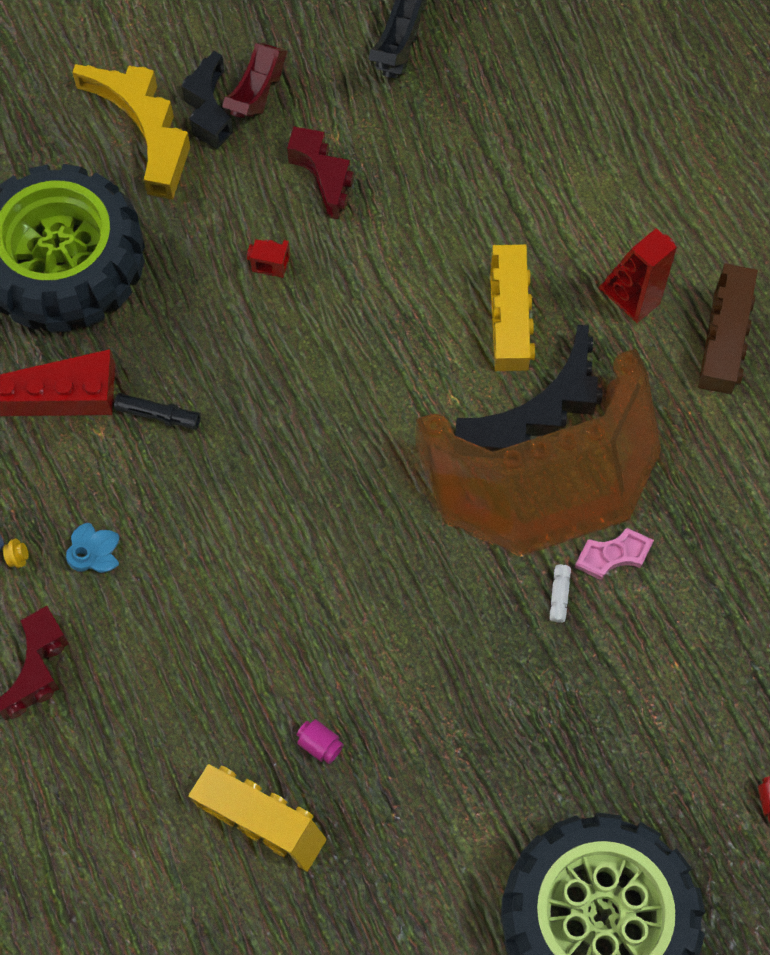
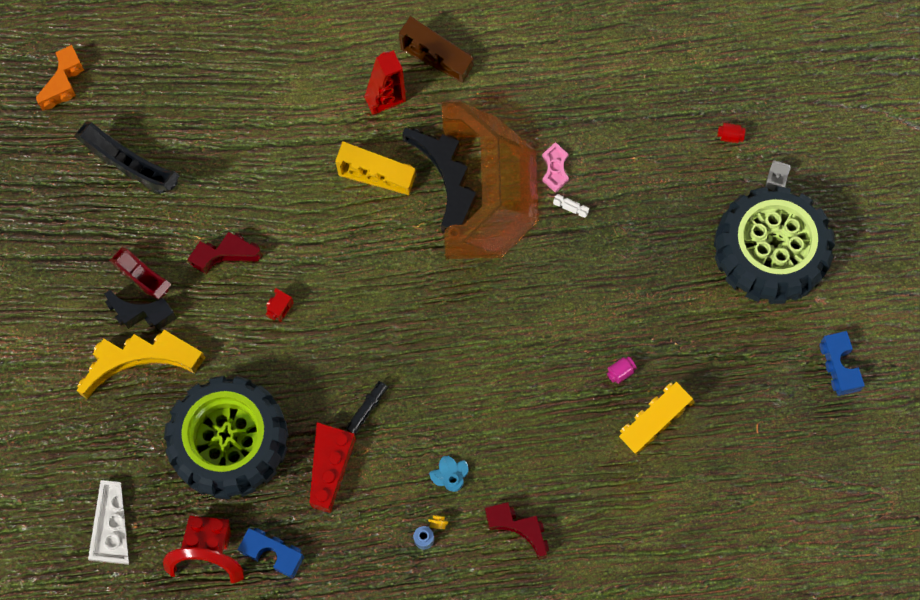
camera: 70 degrees left, 5 degrees up
none -> light grey bracket [765,161,791,191]

